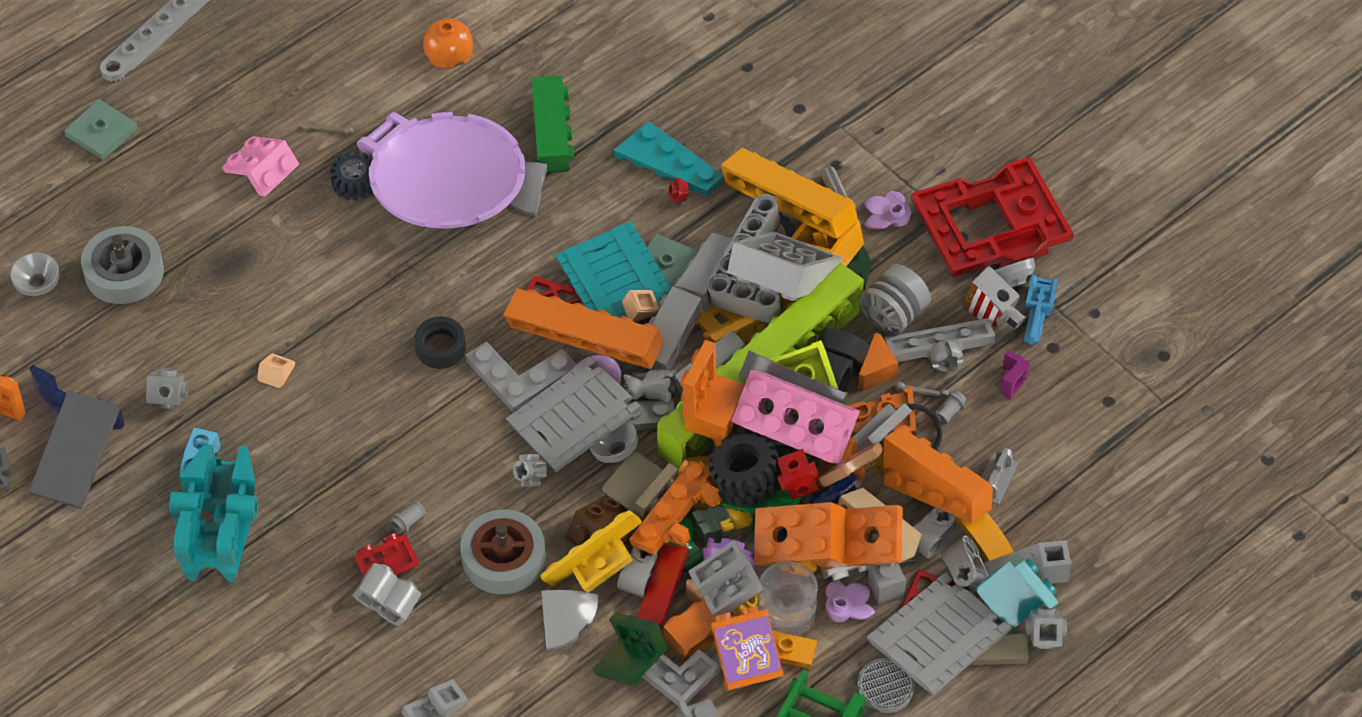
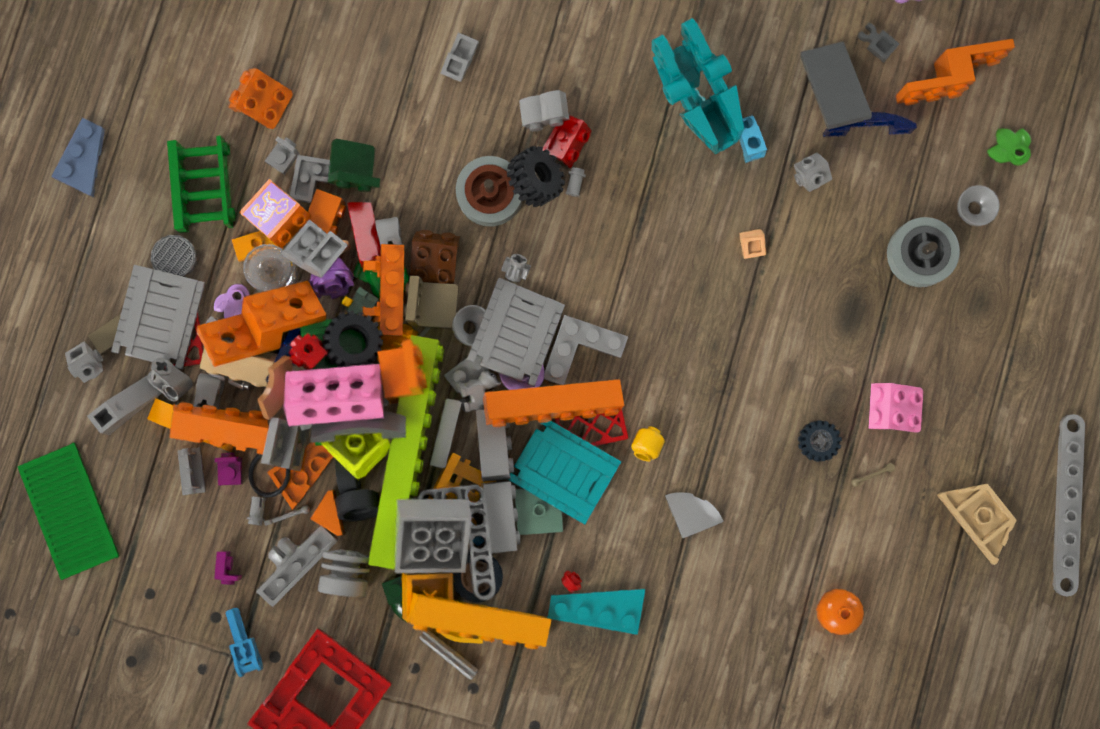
camera: 145 degrees right, 30 degrees up
sand green plate [64,99,138,160] -> none
lavender dish [357,112,525,229] -> none
black tyre [414,316,466,369] -> none
green brick [532,76,574,173] -> none
yellow bracket [540,511,642,593] -> none
light grey brick [541,590,598,651] -> none
light nougat slope [622,290,660,322] -> none
lavender plate [864,191,911,230] -> none
light grey torso [962,266,1025,329] -> none
teal bracket [976,552,1059,629] -> none
light grey piece [994,258,1036,287] -> none
none -> green window [17,443,120,580]
none -> magenta bracket [215,453,243,486]
none -> black tyre [507,146,565,207]
none -> yellow head [632,426,665,462]
none -> tan wing [937,484,1017,565]

